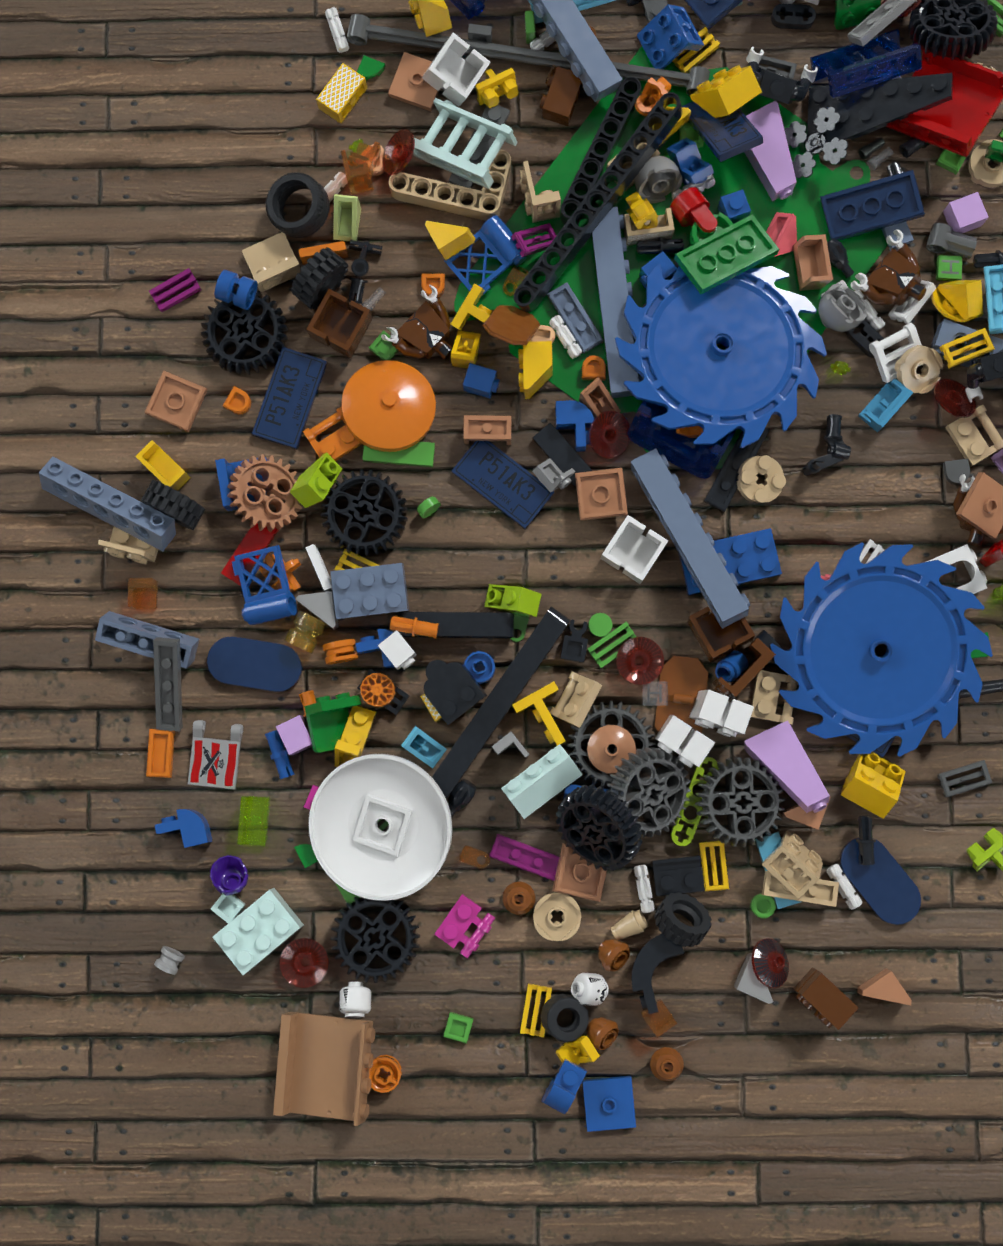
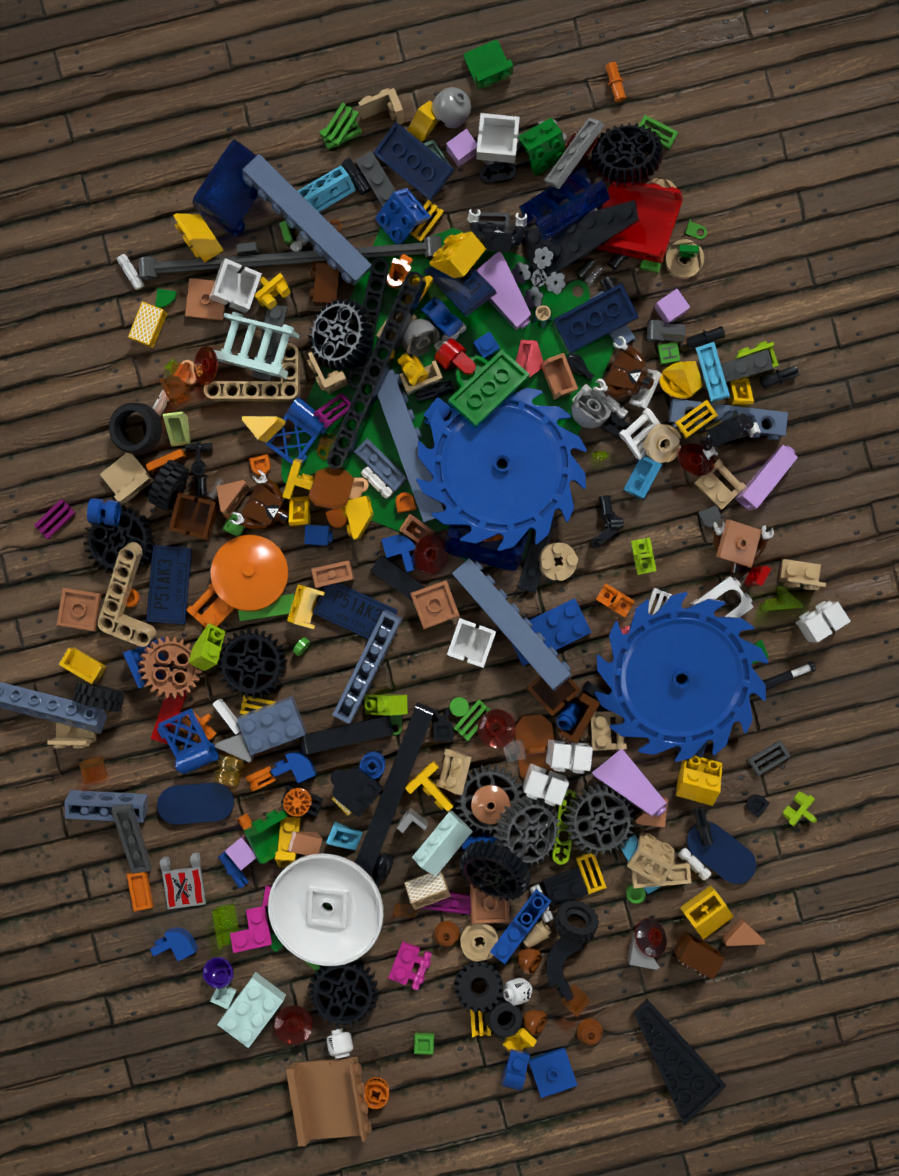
camera: 15 degrees left, 5 degrees up
light grey wheel [154,946,185,975] -> none
white brick [378,630,417,670] -> none
orange axle [390,616,439,639] -> none
light grey bracket [532,458,575,493] -> none
none -> tan beam [98,542,157,647]
none -> nougat slope [216,480,250,520]
none -> dark pink plate [230,906,272,953]
none -> yellow panel [287,584,325,629]
none -> nougat slope [288,832,322,855]
none -> black gear [308,298,375,371]
none -> orange tile [325,507,348,528]
none -> sand blue brick [333,610,403,724]
none -> tan panel [404,871,451,910]
none -> black tyre [454,961,503,1012]
none -> blue slope [490,889,551,964]
none -> tan piece [532,305,552,328]
none -> orange hips [595,583,635,618]
none -> lime hips [630,537,657,575]
none -> black wing [633,999,727,1125]
none -> yellow slope [680,885,734,939]
none -> black tile [746,794,770,818]

